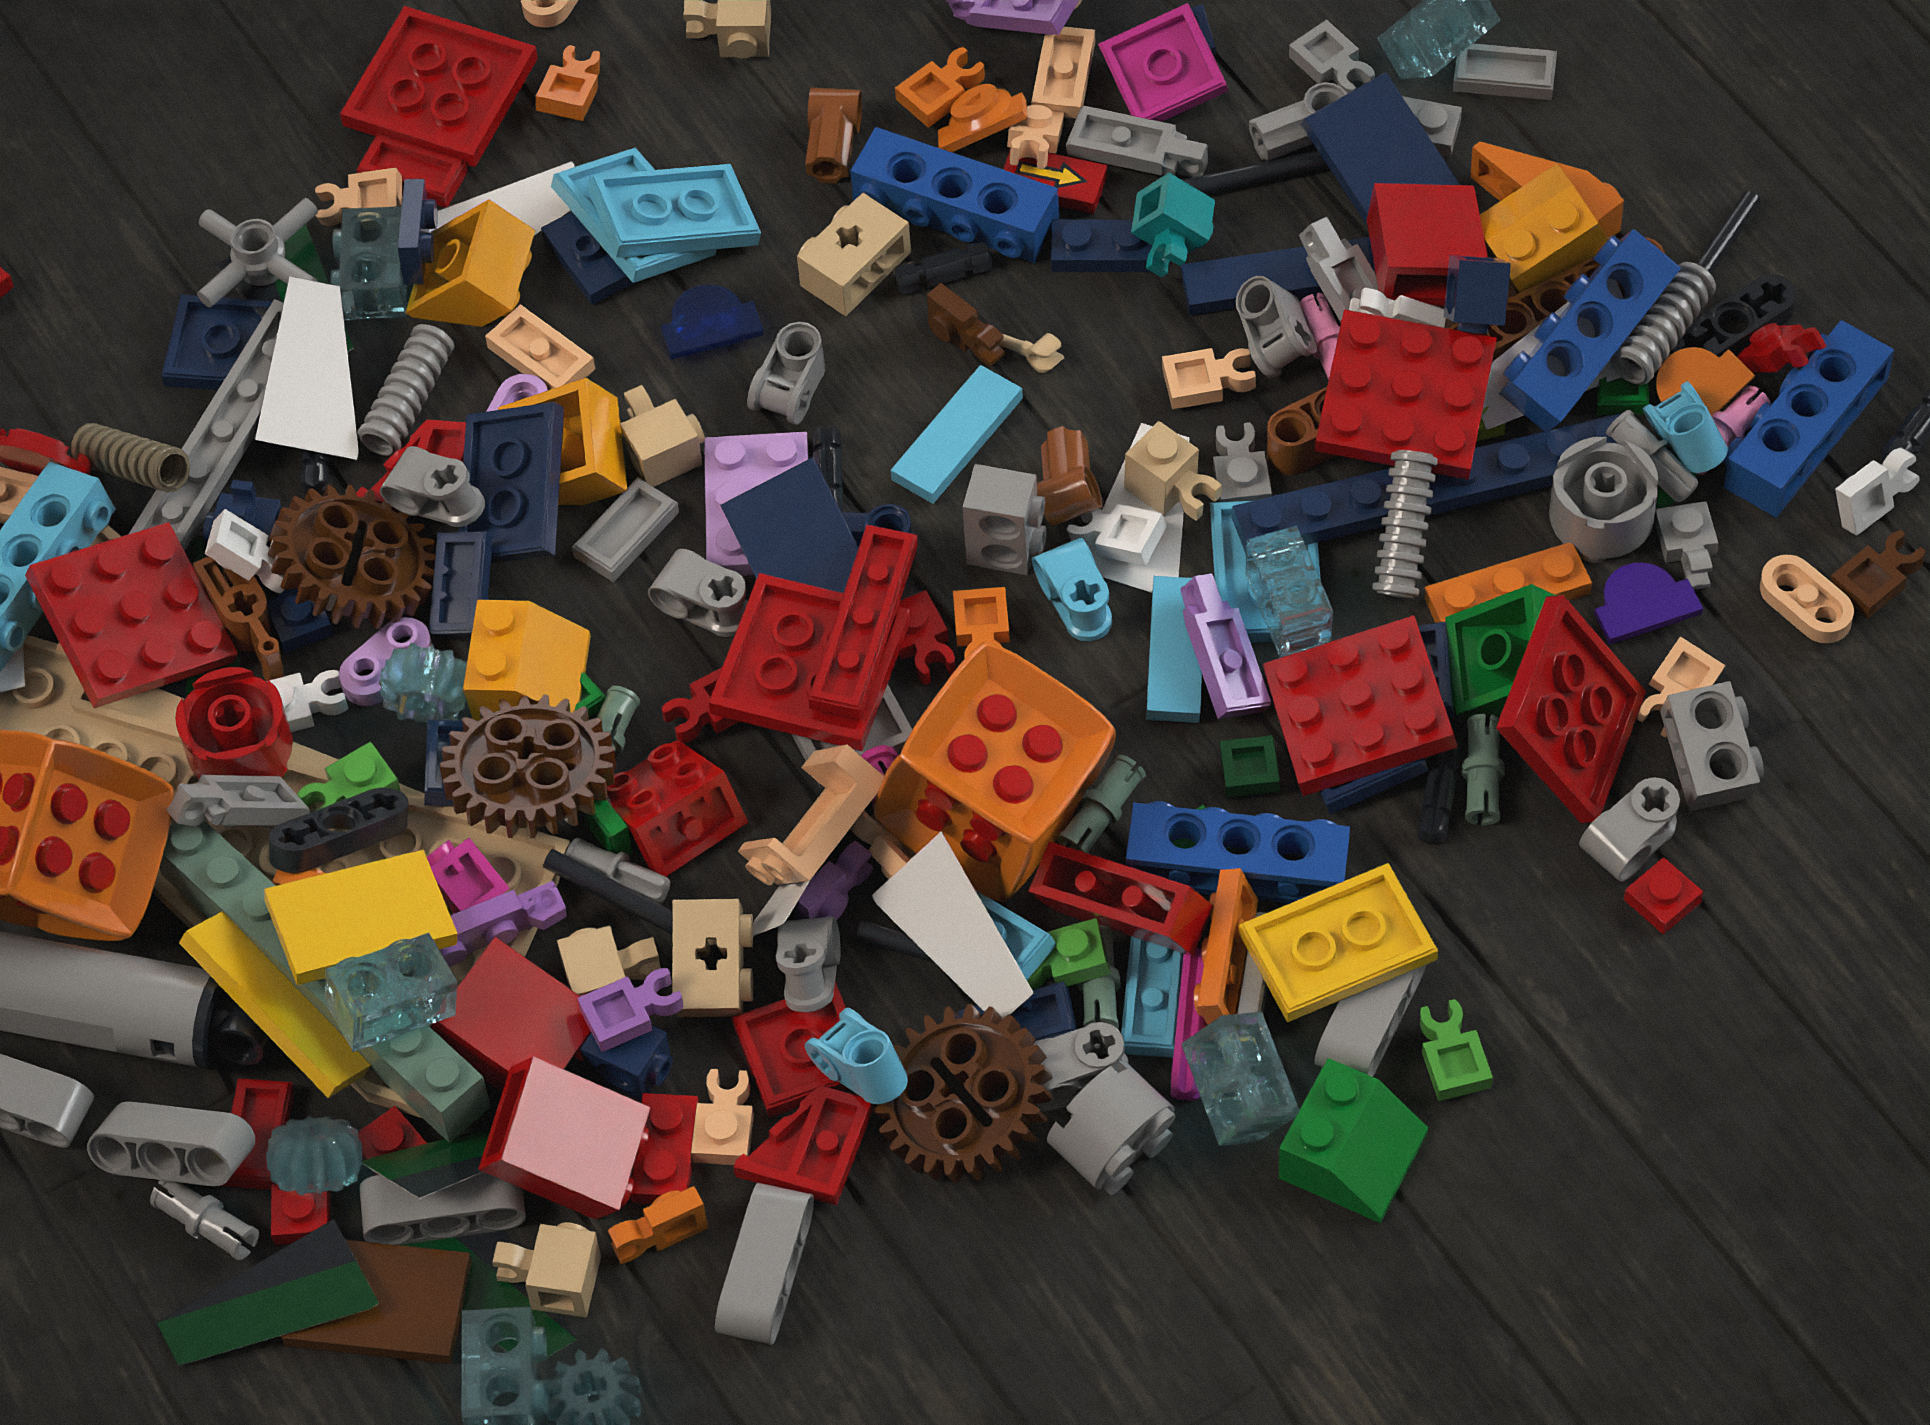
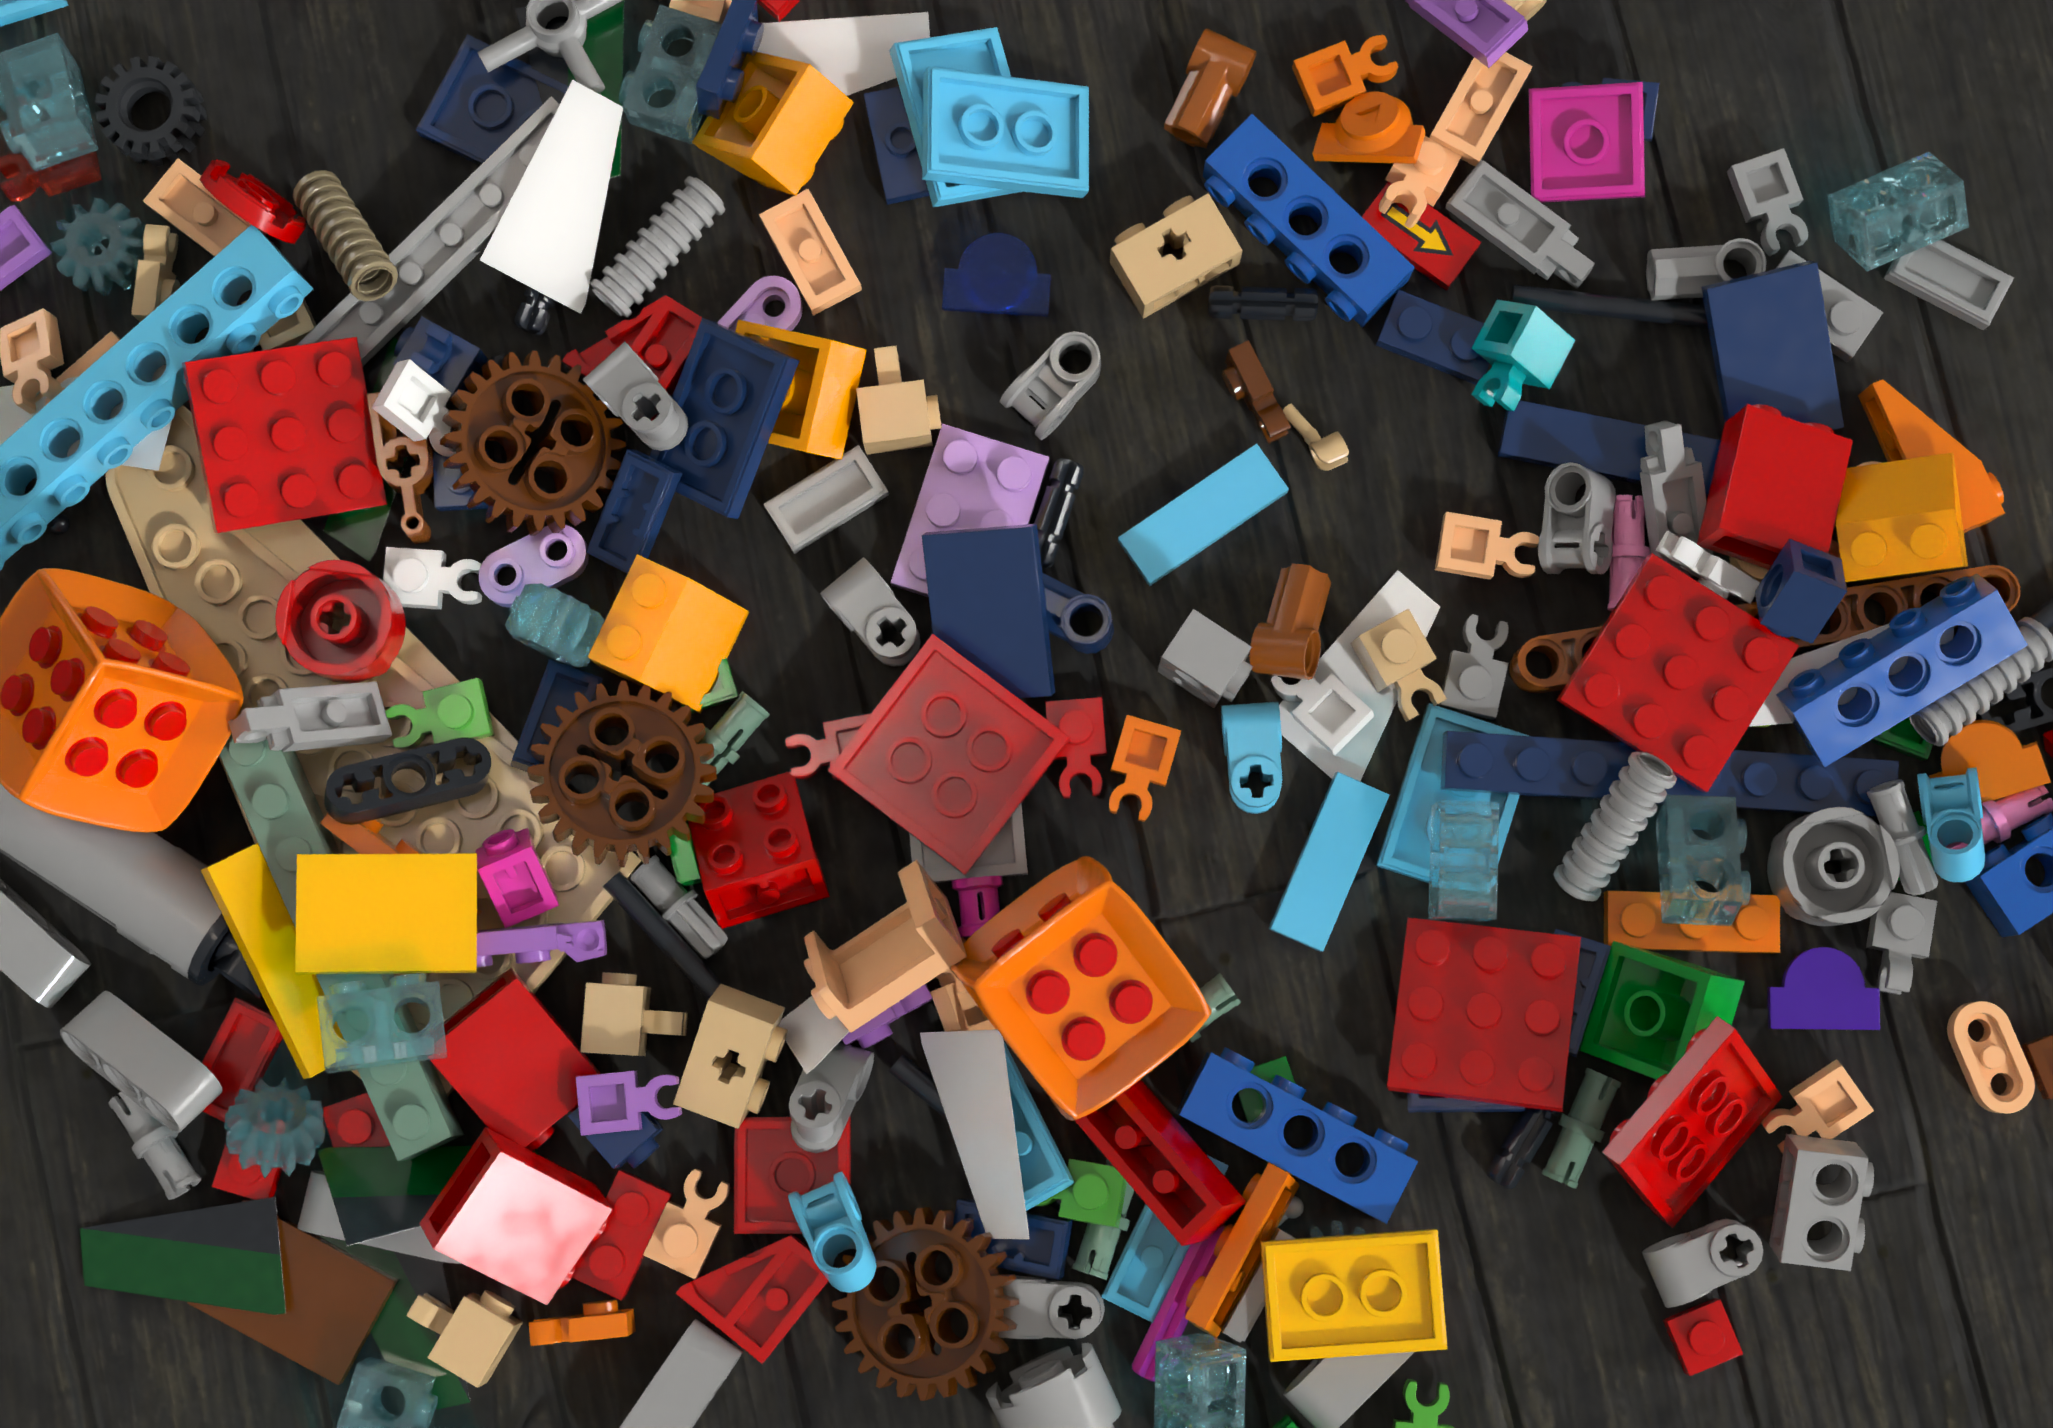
camera: 20 degrees right, 25 degrees up
red tile [808,525,918,720] -> none
medium lavender hinge [1180,574,1271,719] -> none
dark green plate [1219,735,1280,798] -> none
none -> clear light blue brick [1656,795,1751,926]

